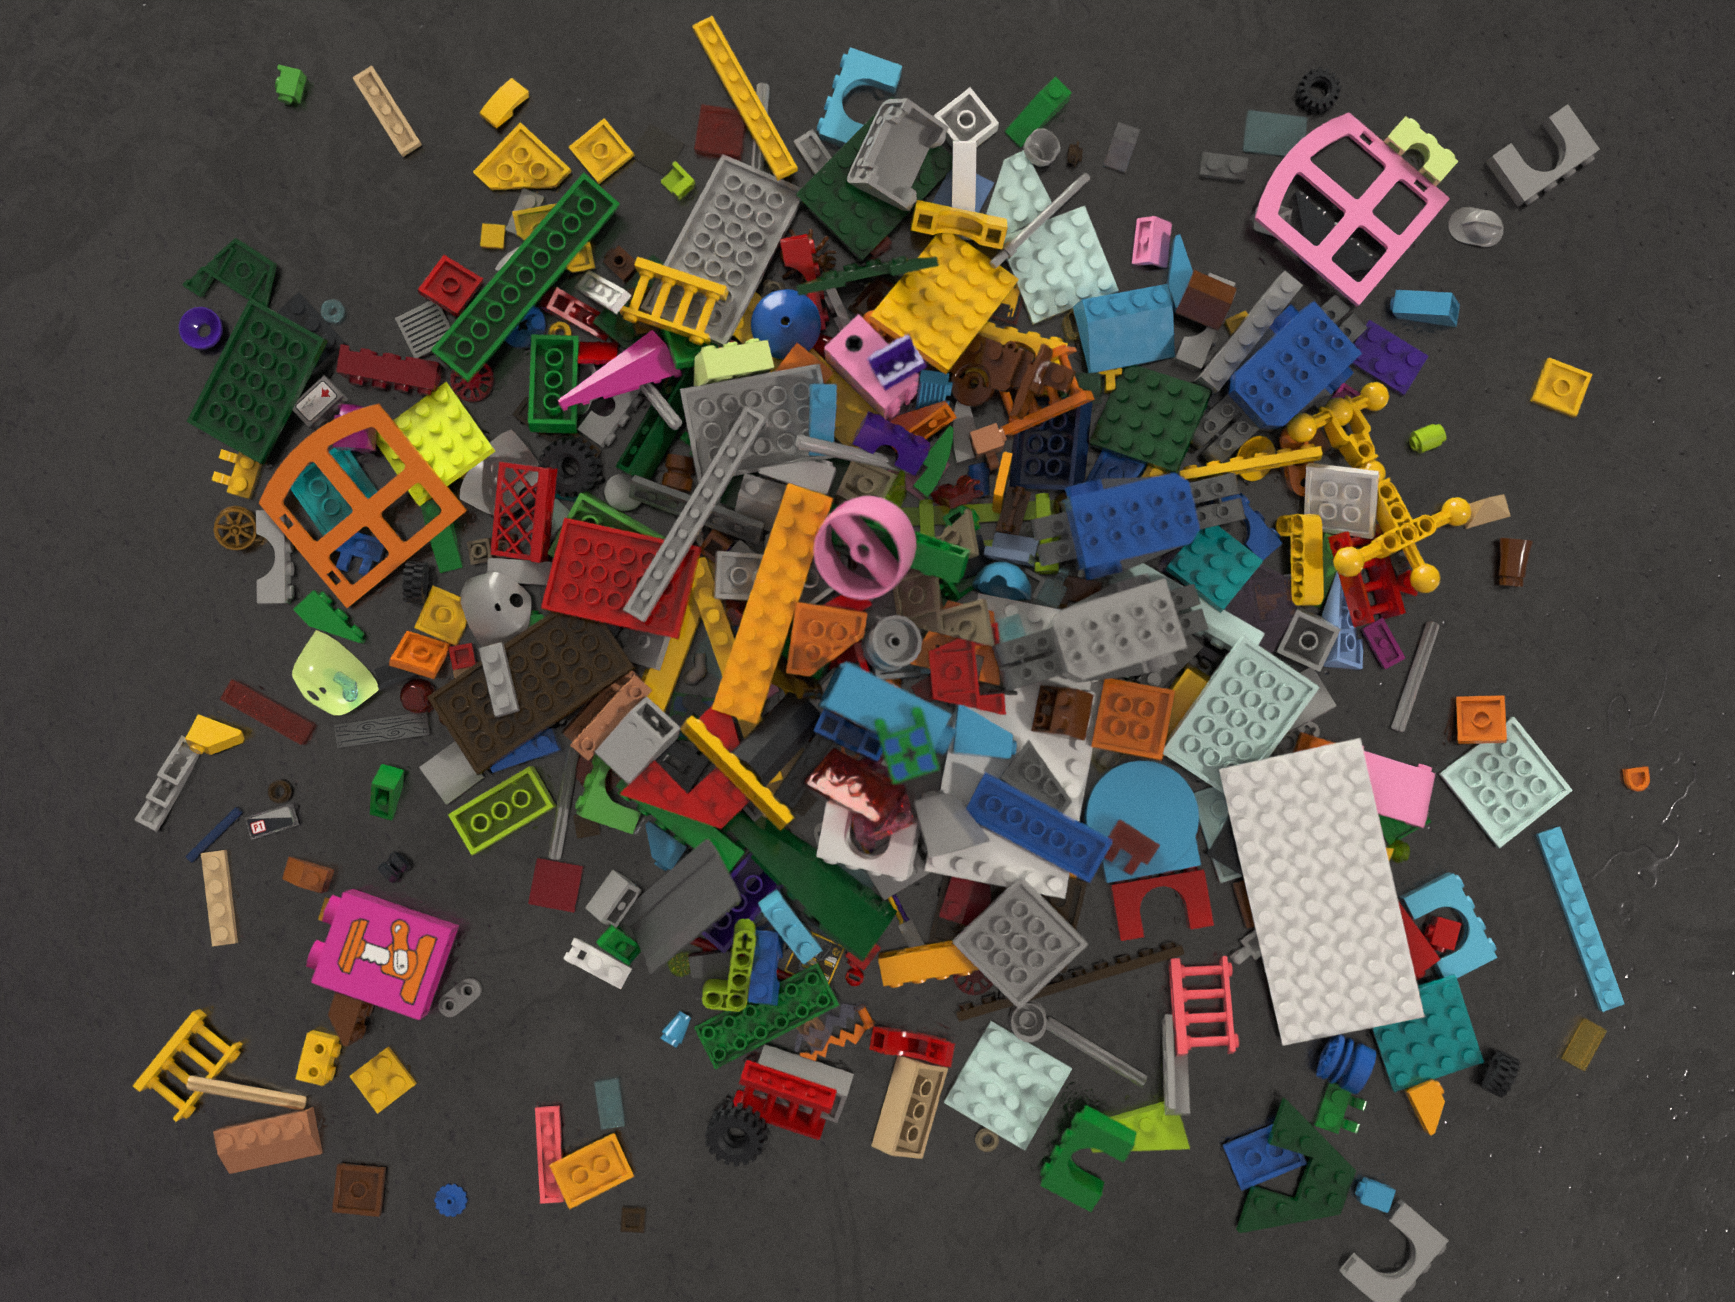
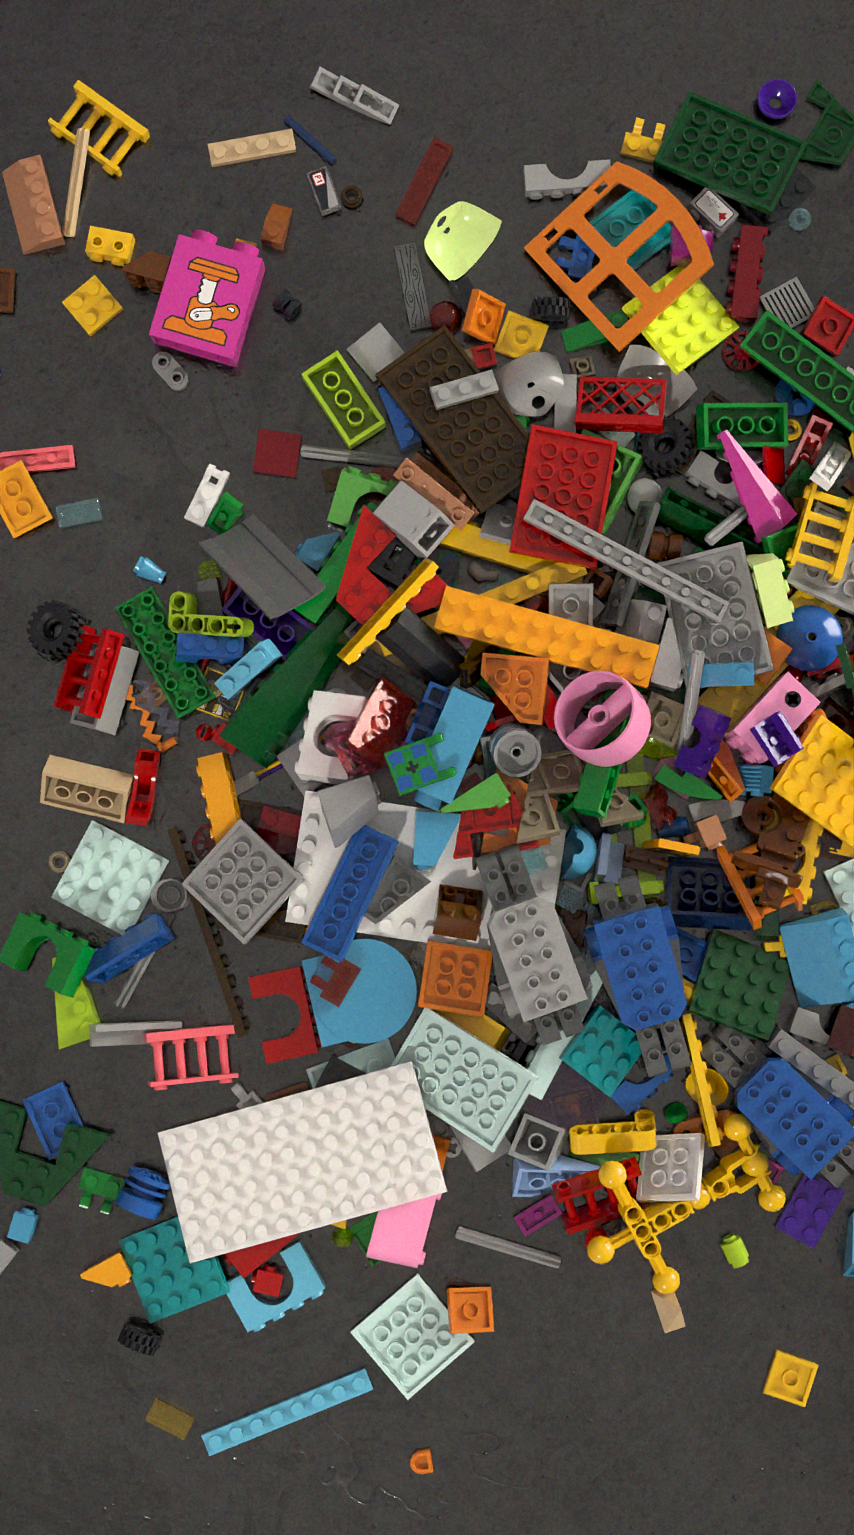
camera: 85 degrees right, 0 degrees up
yellow slope [185,714,245,755] -> none
pearl gold wheel [213,506,256,550] -> none
green slope [293,590,367,644] -> none
clear light blue arm [333,671,358,702] -> none
green slope [370,764,404,821] -> none
light grey brick [586,870,642,927] -> none
reddish brown plant [1499,538,1533,587] -> none
none -> blue slope [85,913,175,984]
none -> bright green slope [440,773,512,813]
none -> green tile [665,1103,688,1124]

